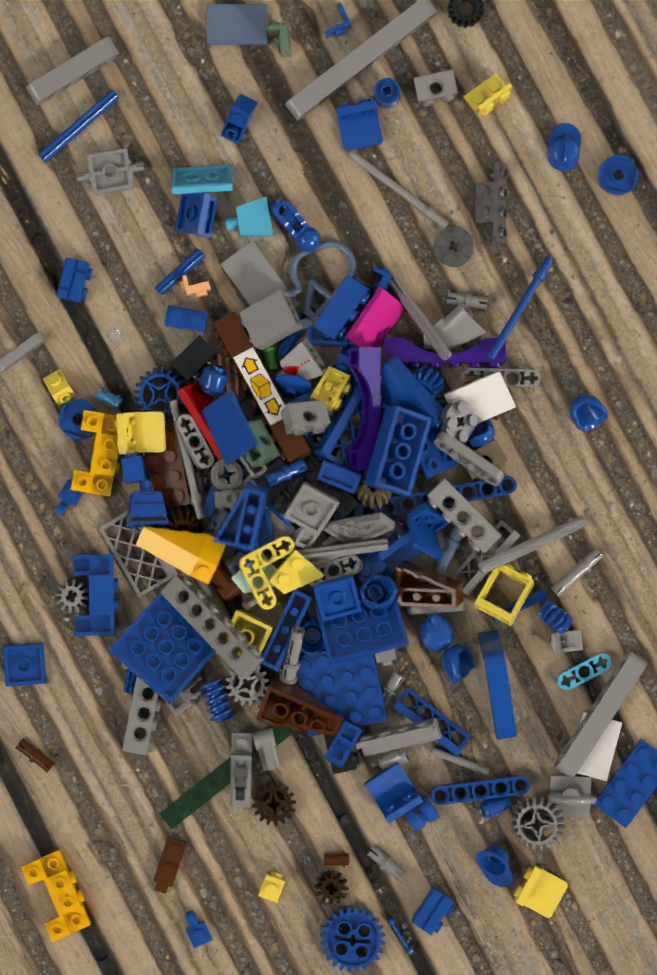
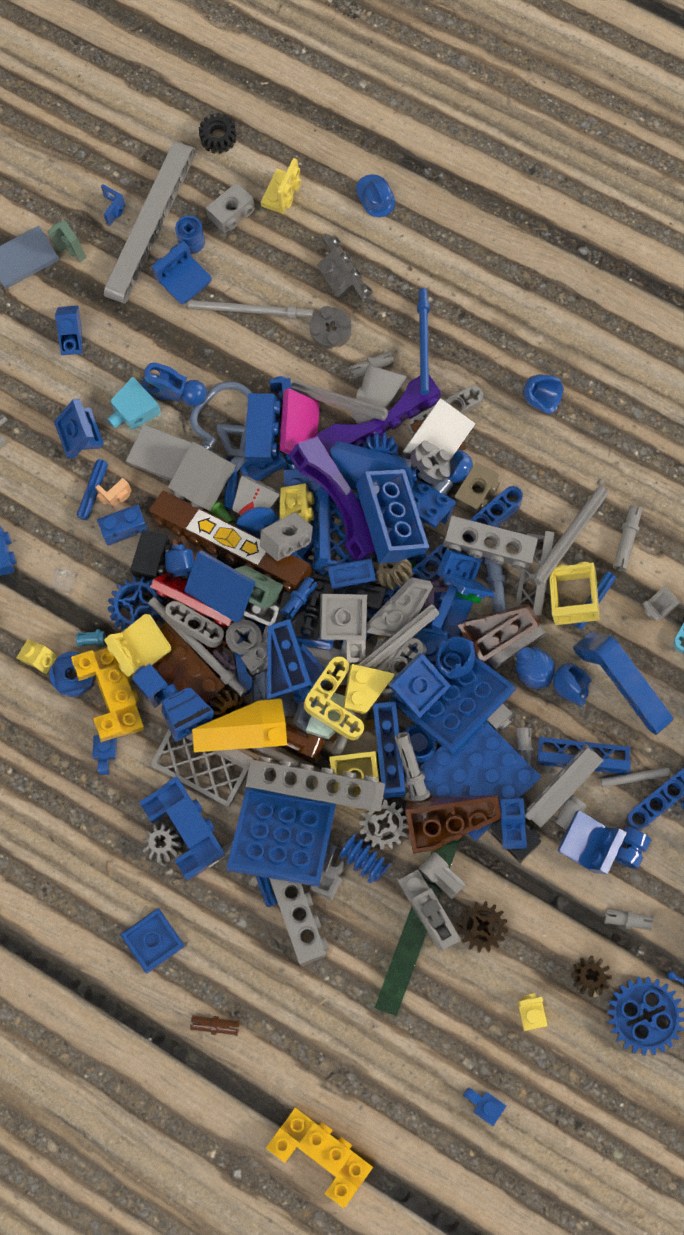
camera: 25 degrees left, 15 degrees down
reddish brown hinge [153,836,187,894] -> none
medium azure tile [172,165,233,194] -> none
reddish brown pin [324,851,349,867] -> none
light grey beam [434,432,504,486] -> none
blue gear [538,601,573,634] -> none
blue plate [598,155,639,196] -> none

